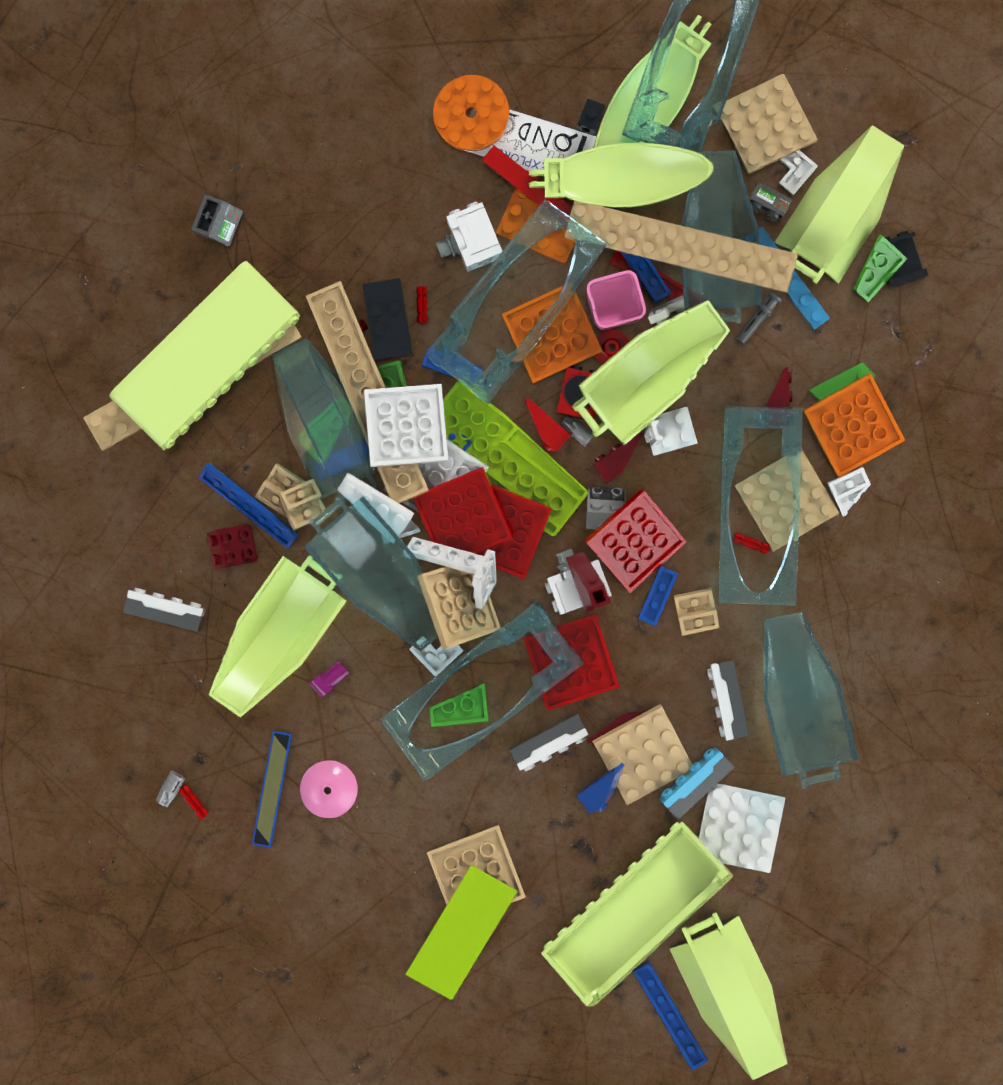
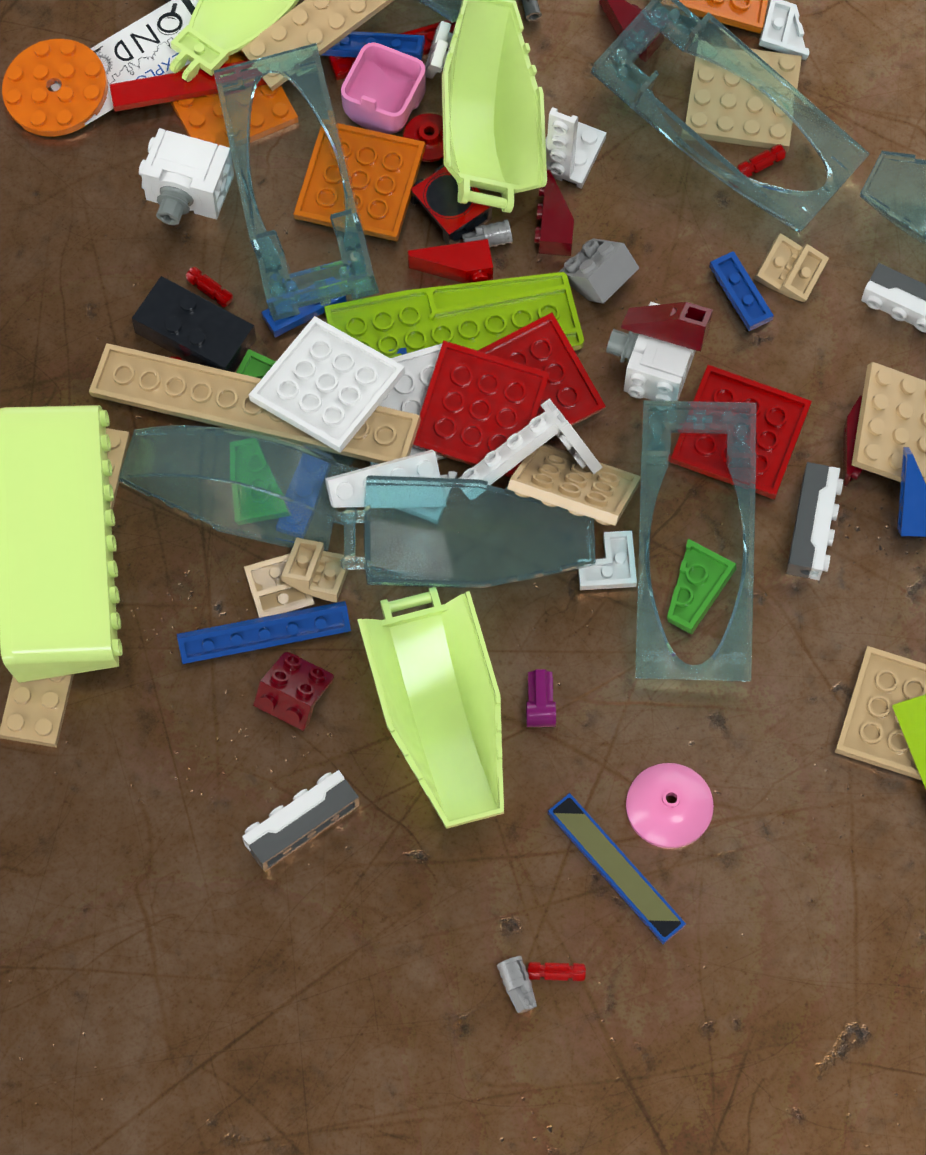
camera: 50 degrees left, 20 degrees down
plate [584,489,687,593] -> none

